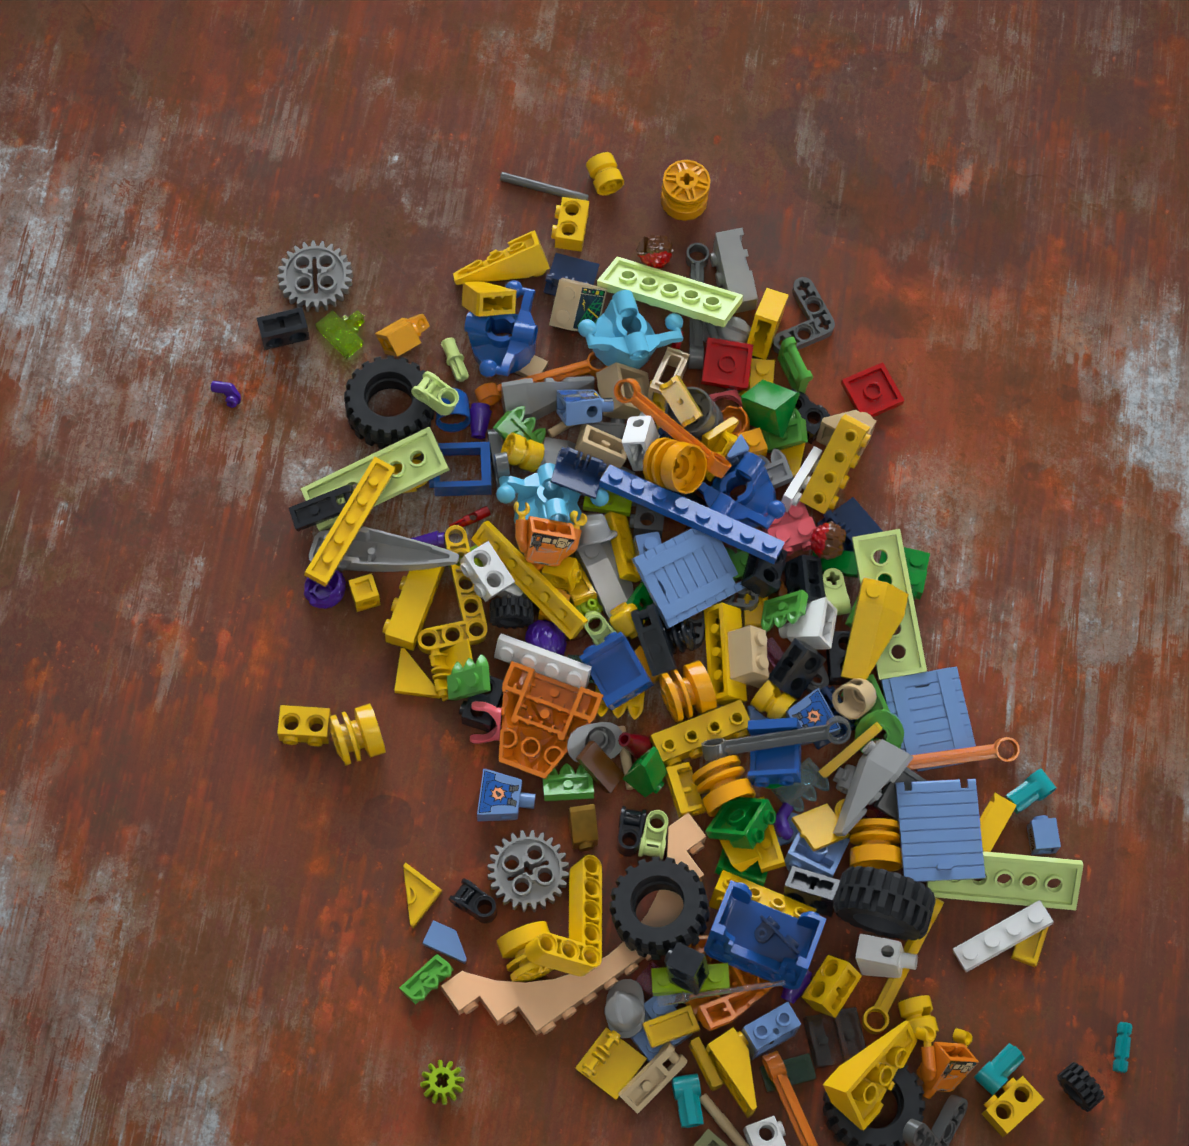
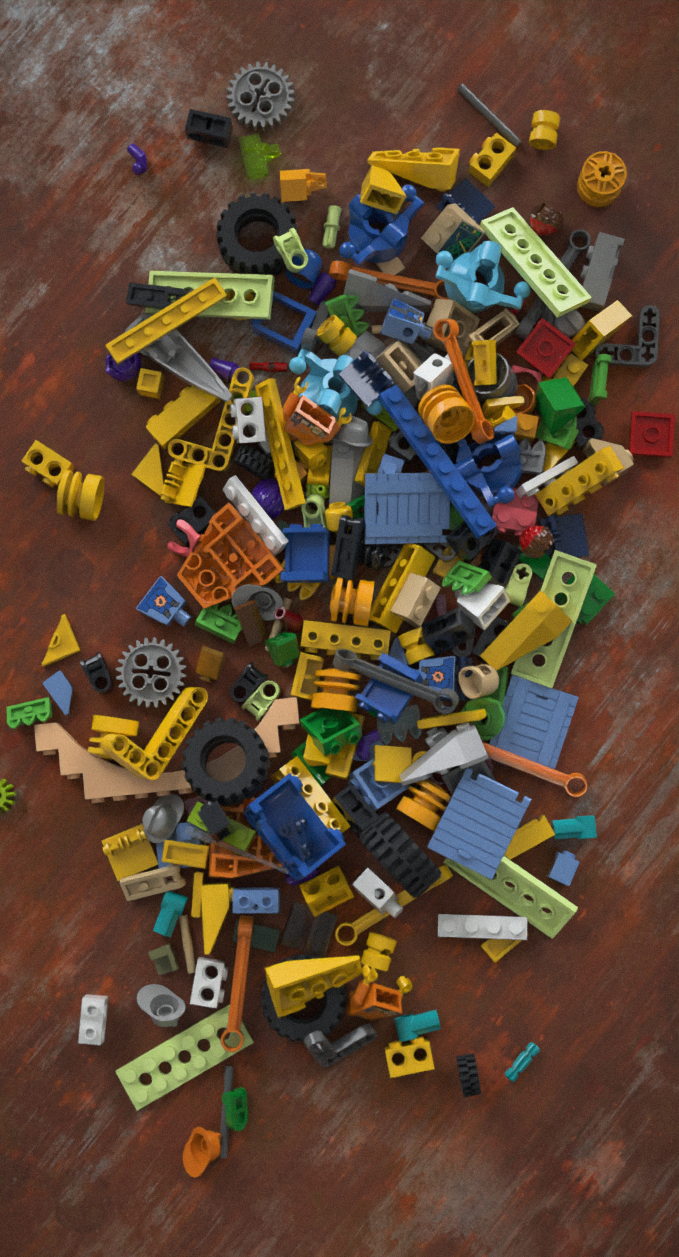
camera: 35 degrees right, 15 degrees up
bright green plate [447,655,491,701] -> none

